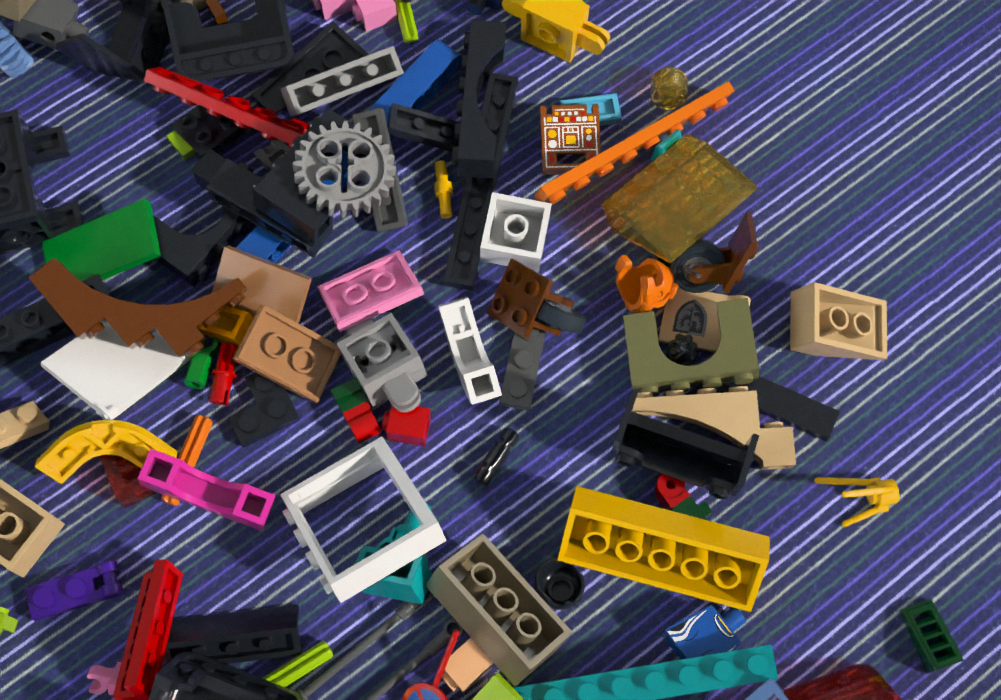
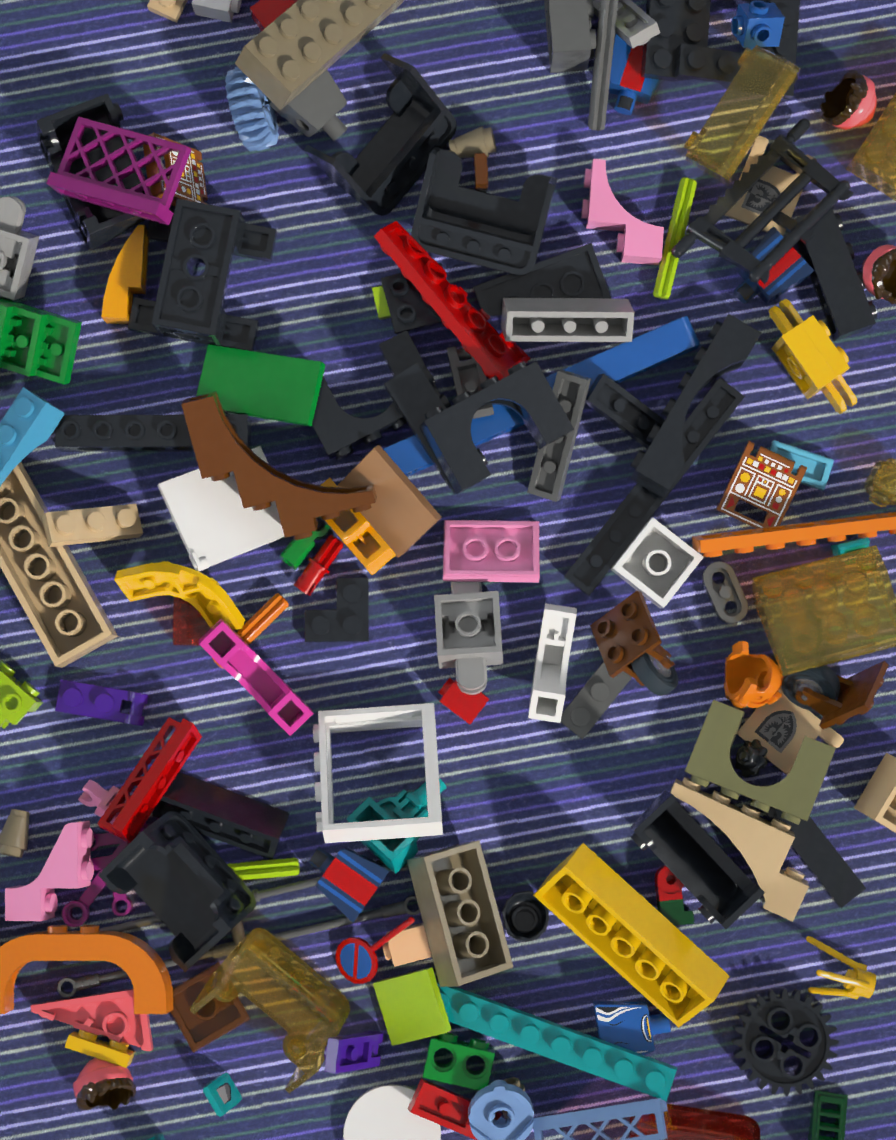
camera: 30 degrees right, 15 degrees up
medium nougat tile [232,304,341,404] -> none
light grey gear [293,121,396,218] -> none
leg [331,378,382,444] -> none
yellow bar [434,160,453,219] -> none
black axle [474,427,519,485] -> none
none -> torso [308,846,390,923]
none -> dark grey plate [702,561,748,623]
none -> black gear [731,987,839,1096]

